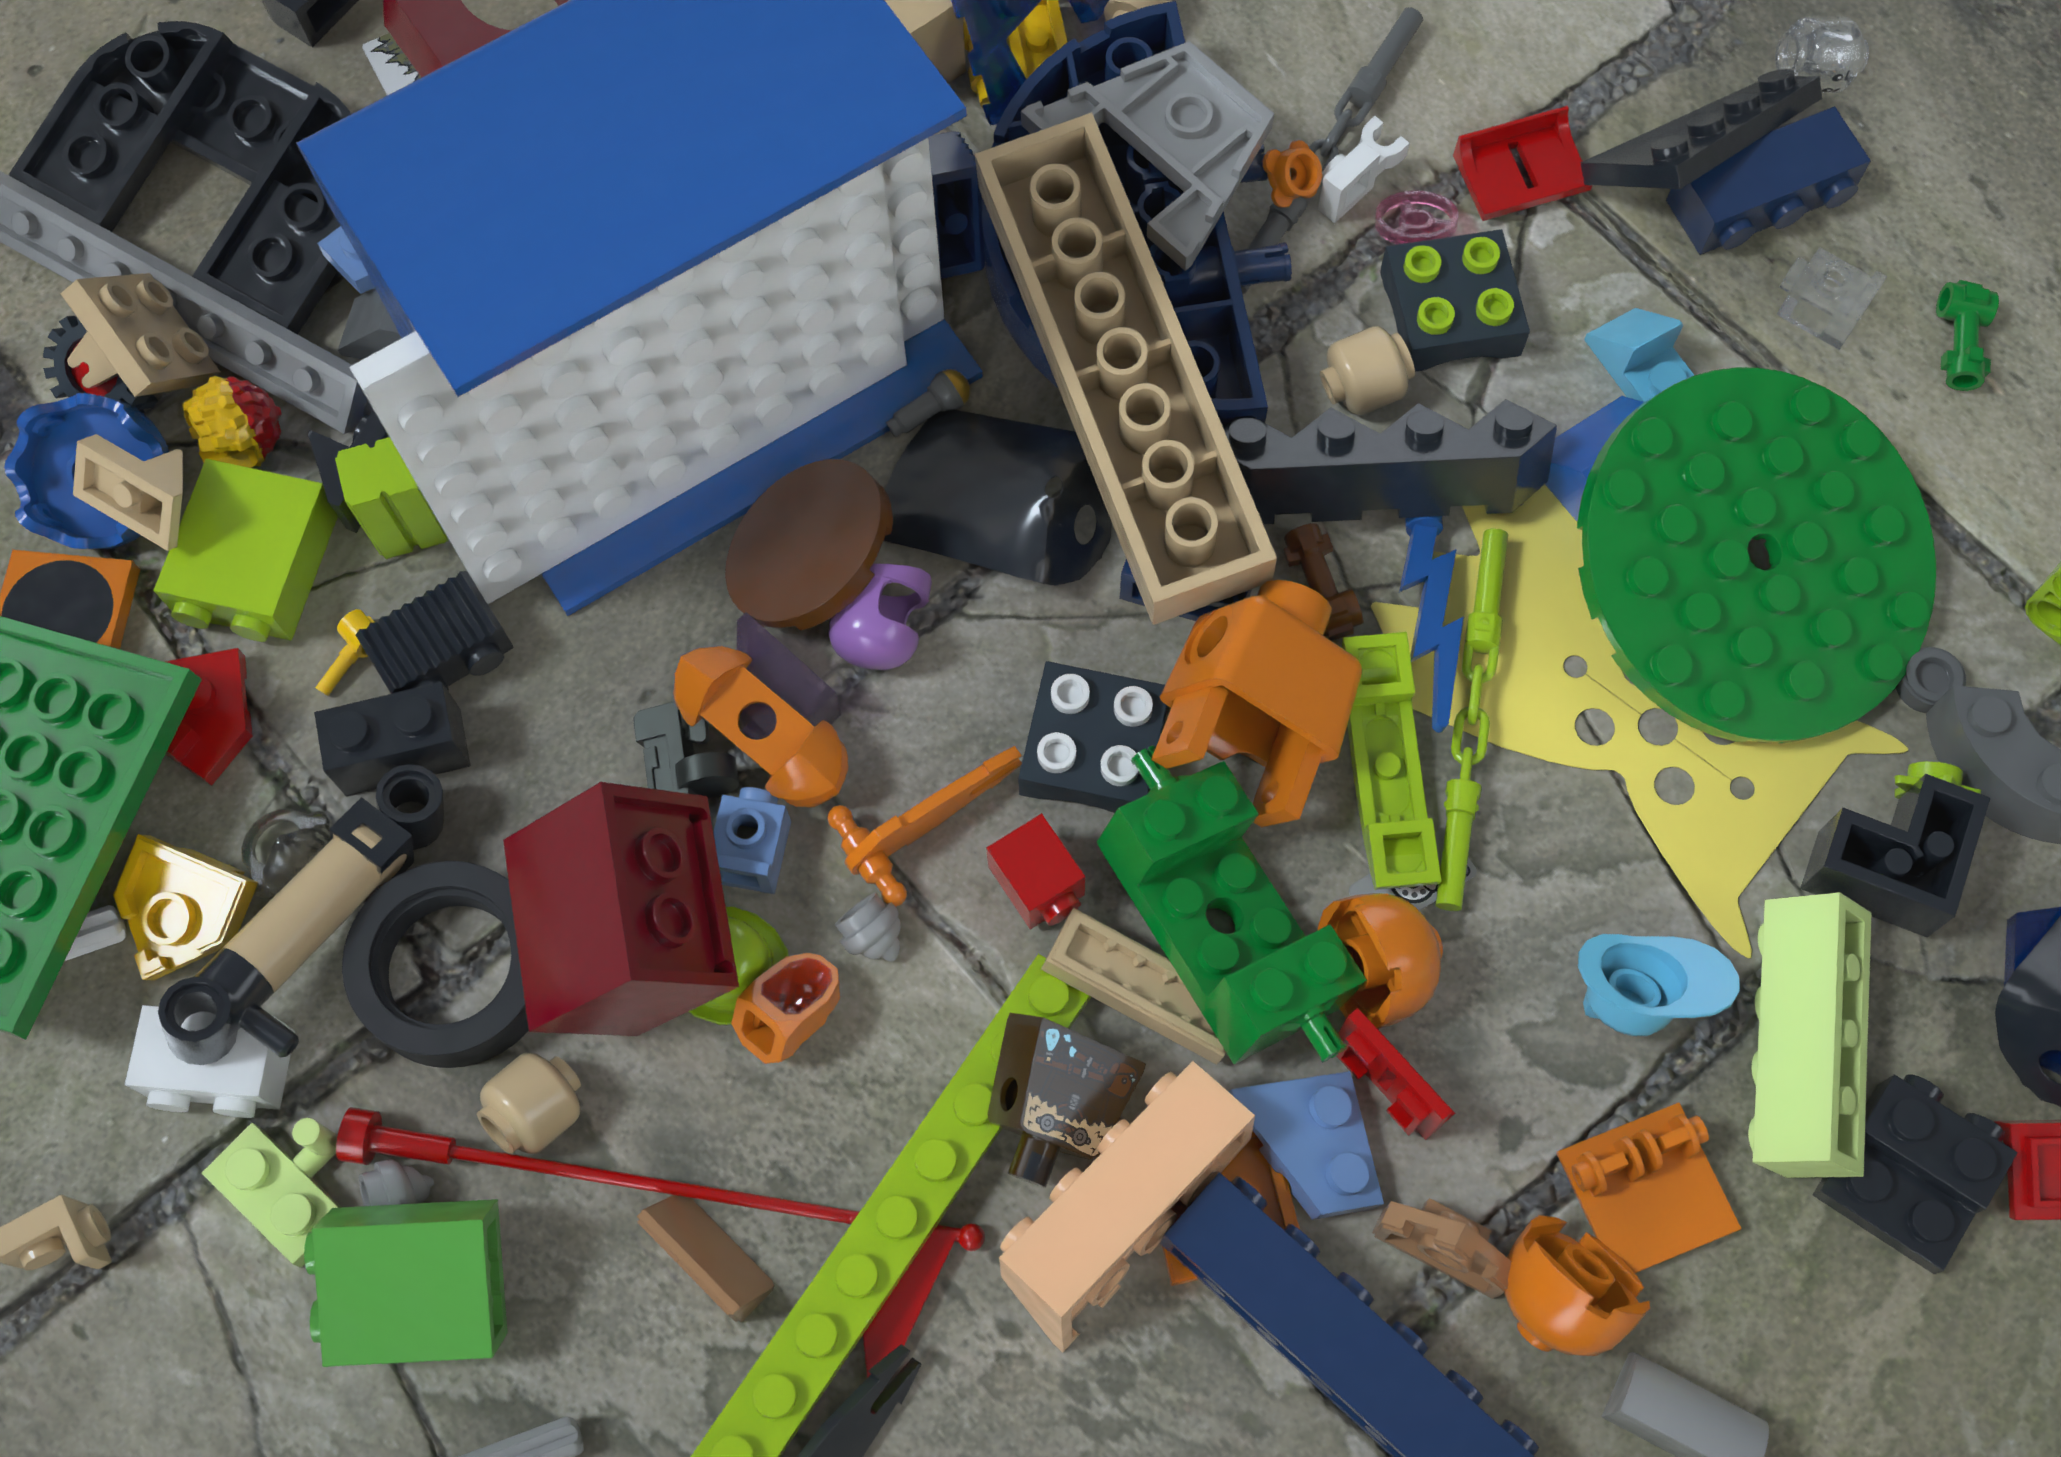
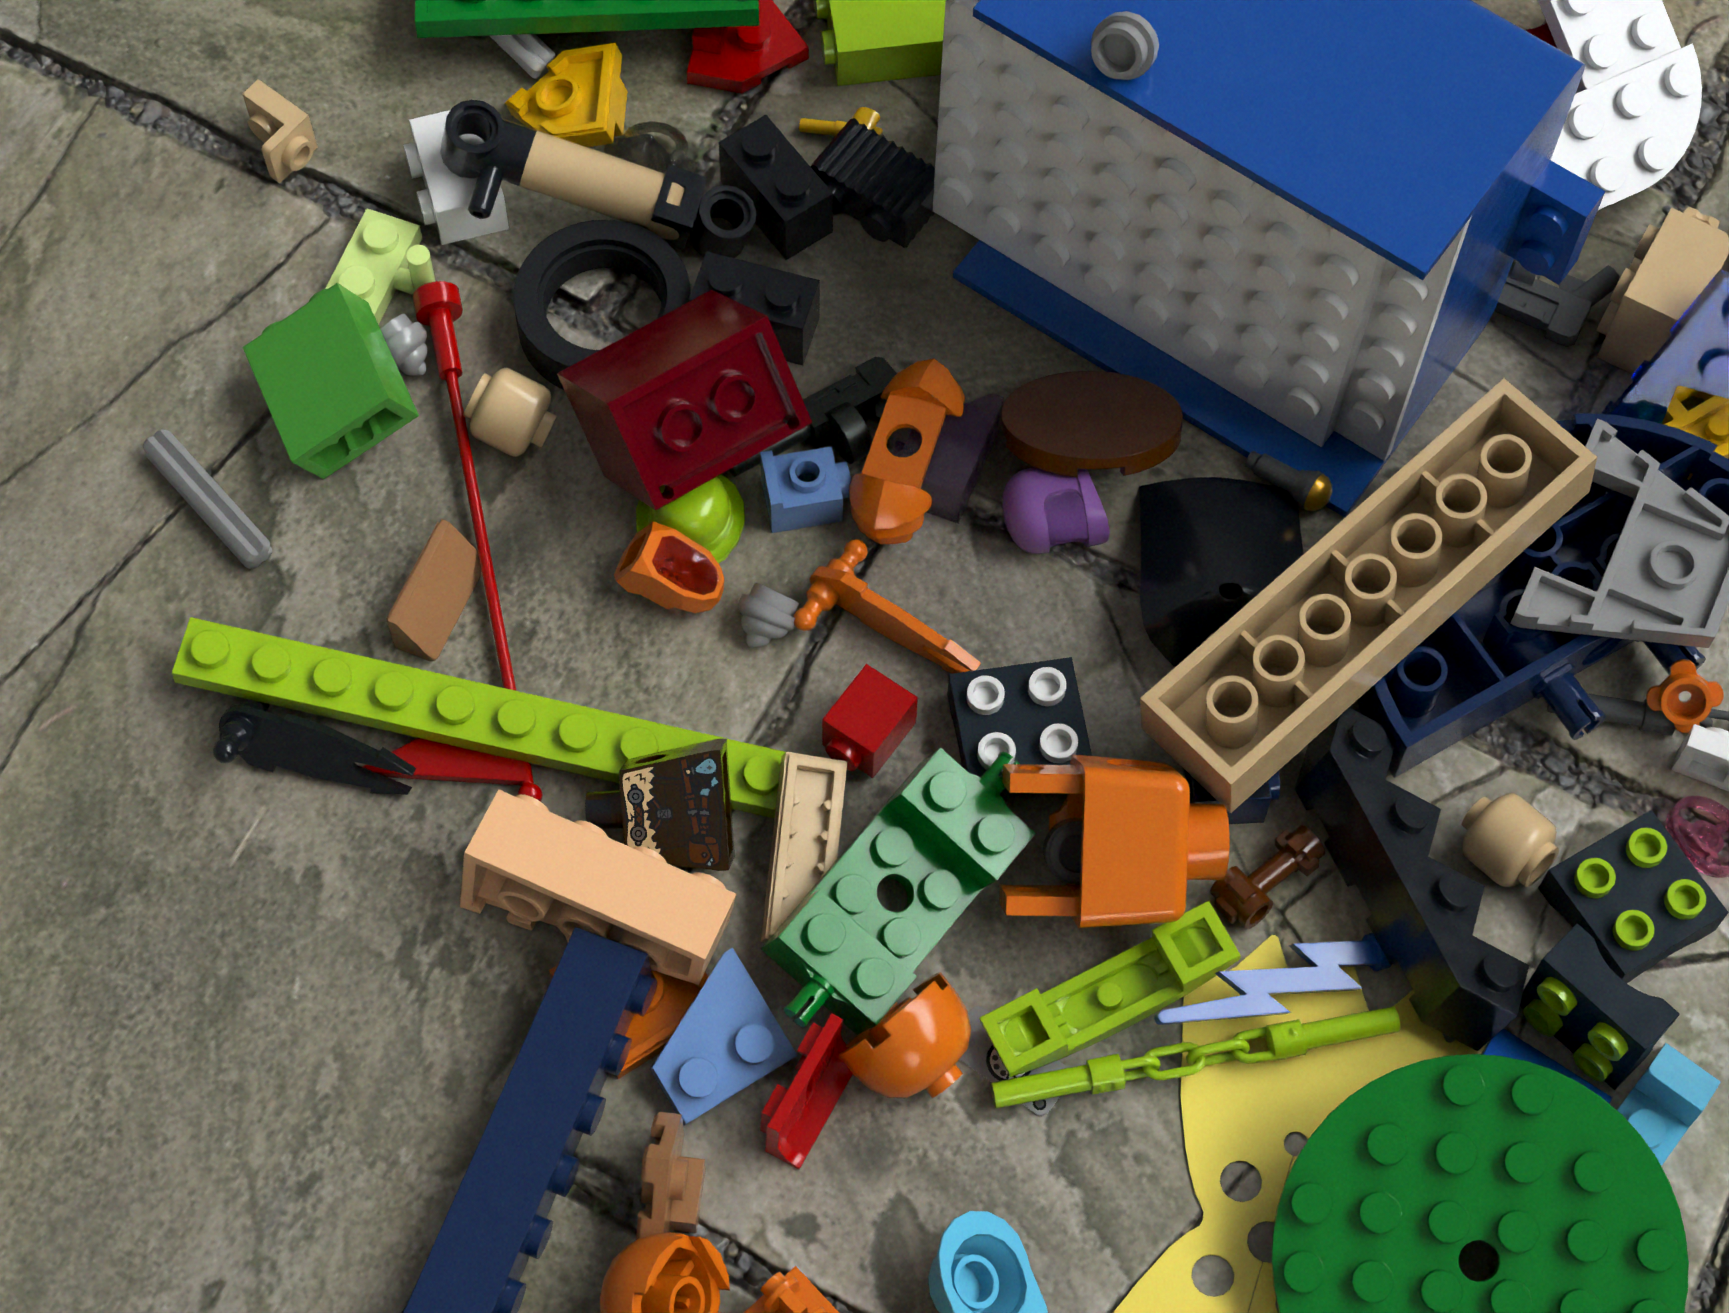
camera: 65 degrees right, 5 degrees down
dark blue brick [928,131,985,279] -> none
none -> black brick [689,251,820,366]
none -> dark grey tile [1043,818,1082,885]
none -> light grey plate [1091,11,1159,80]
none -> black brick [1520,924,1680,1090]

